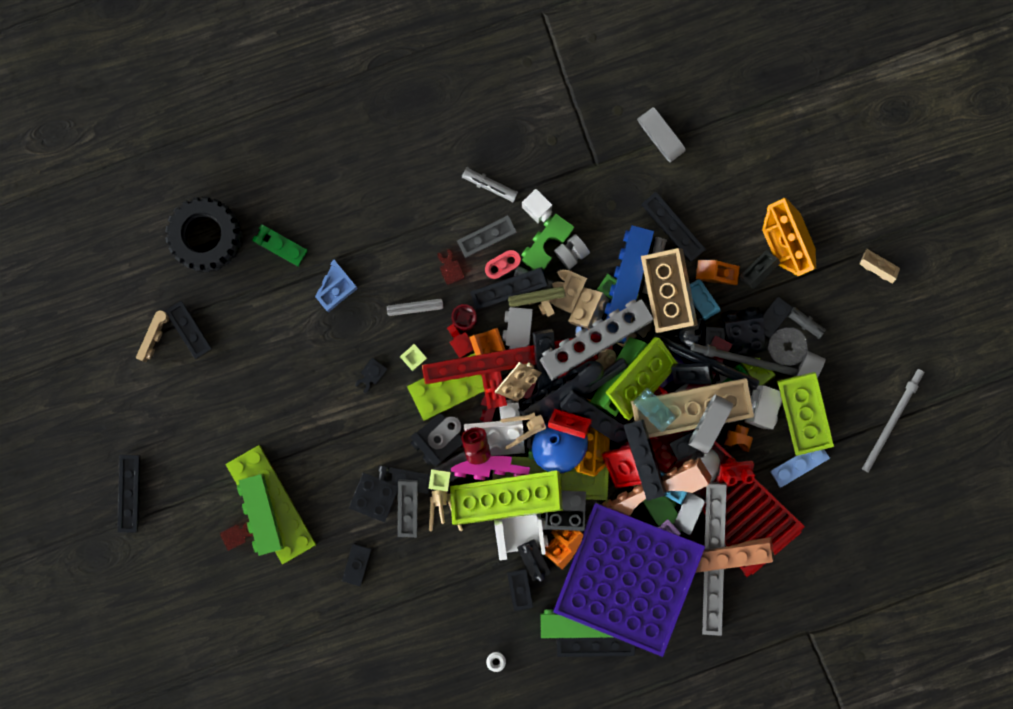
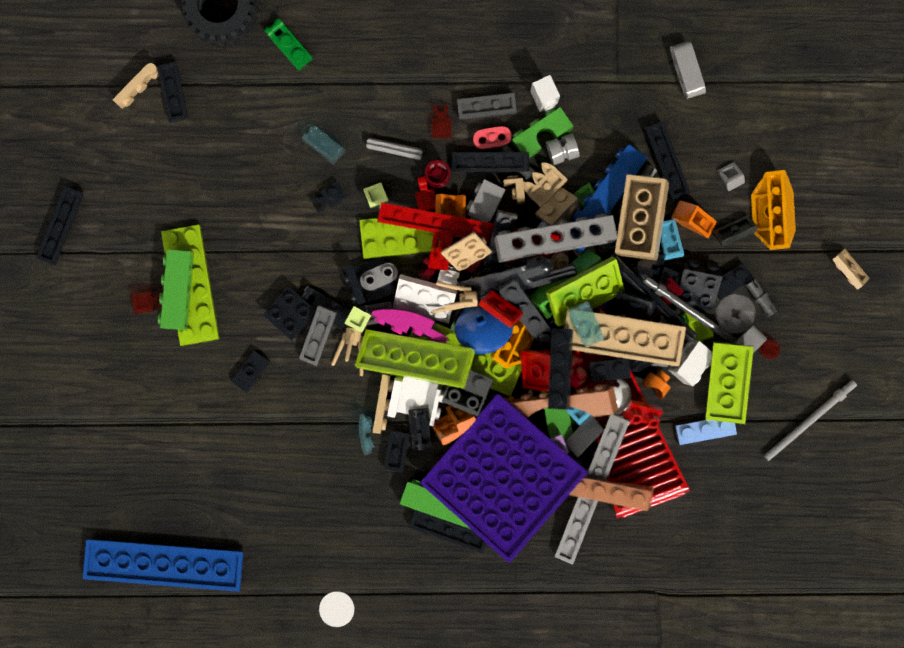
camera: 15 degrees right, 0 degrees up
medium blue wing [315,260,358,312] -> none
dark red wheel [461,427,491,465] -> none
light grey pin [462,167,518,203] -> none
white plate [486,652,506,672] -> none
olive axle [508,287,565,307] -> none
light grey beam [689,394,733,454] -> none
none -> clear light blue hinge [302,125,345,165]
none -> clear light blue slope [359,413,374,456]
none -> tan plate [372,374,394,434]
none -> light grey slope [717,162,745,191]
none -> clear red plate [760,340,780,359]

